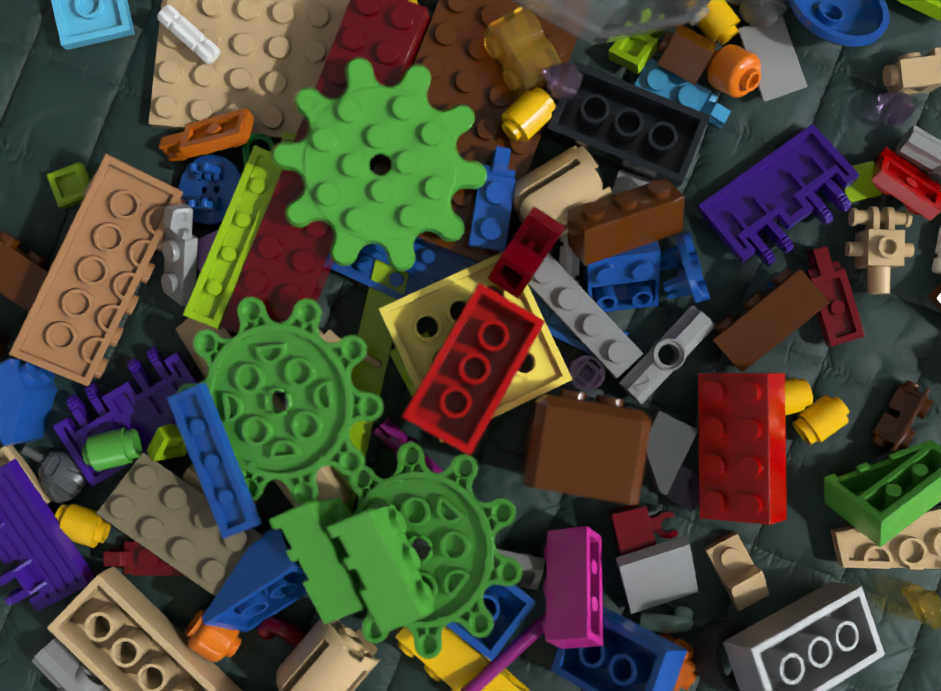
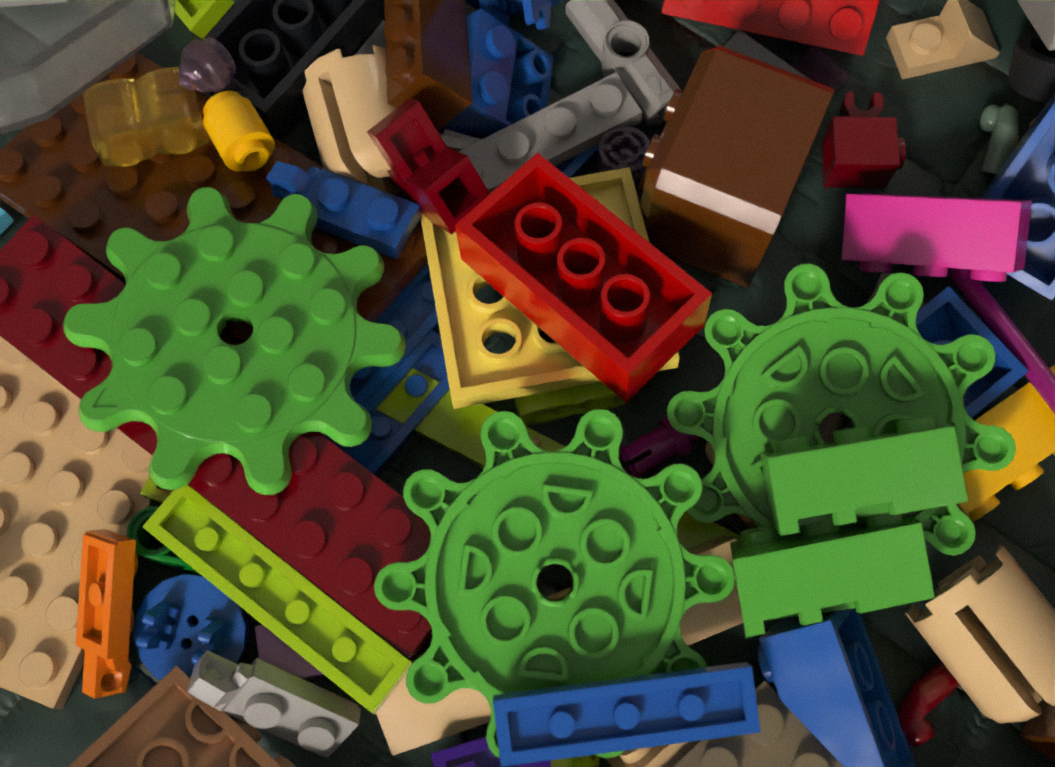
camera: 75 degrees left, 15 degrees down
light grey tile [616,536,699,614] -> none

